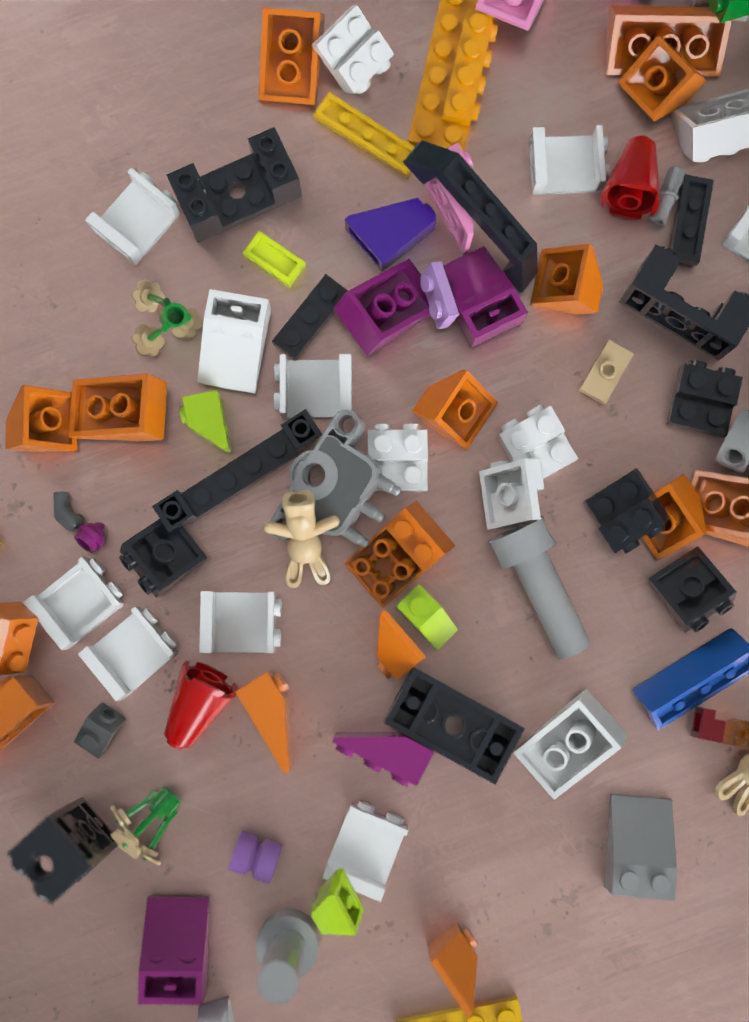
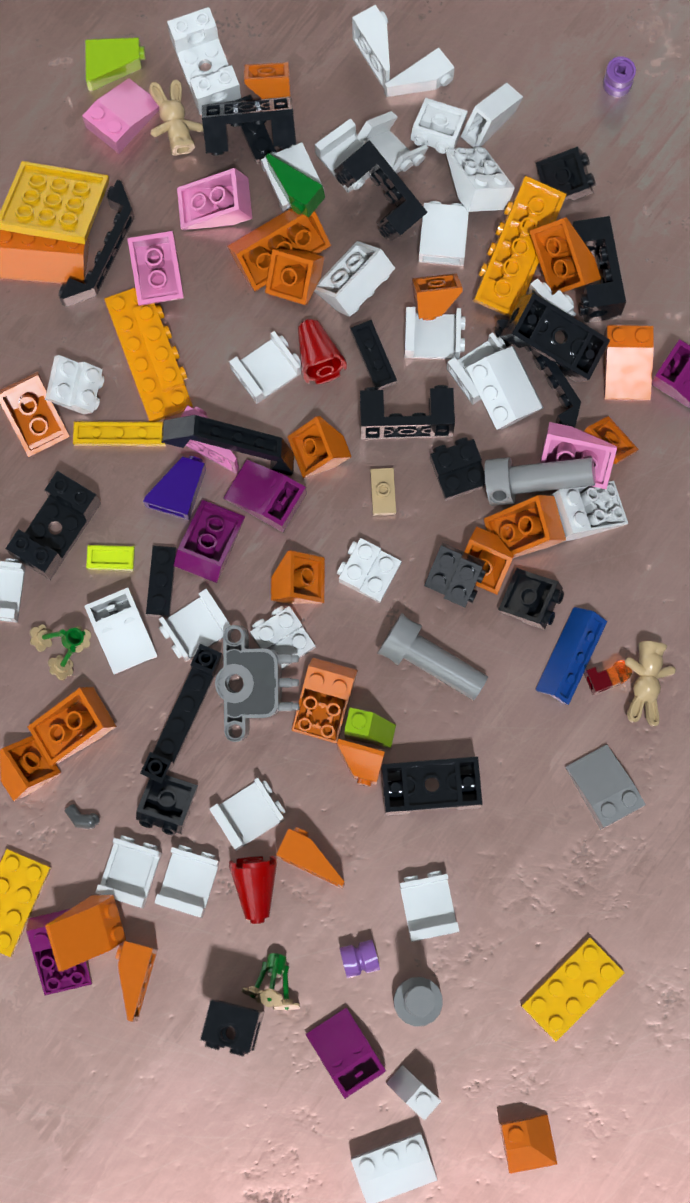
camera: 30 degrees left, 5 degrees down
magenta plate [74,522,105,553] -> none
dark grey bracket [74,703,126,759] -> none
lime slope [179,390,232,454] -> none
tan animal [263,490,340,588] -> none
lime slope [311,869,364,936] -> none
magenta slope [332,732,434,787] -> none
lavender plate [420,261,459,329] -> none
orange slope [427,923,478,1017] -> none
white plate [479,454,544,530] -> none
white slope [513,688,628,800] -> none
light grey axle [649,166,685,226] -> none

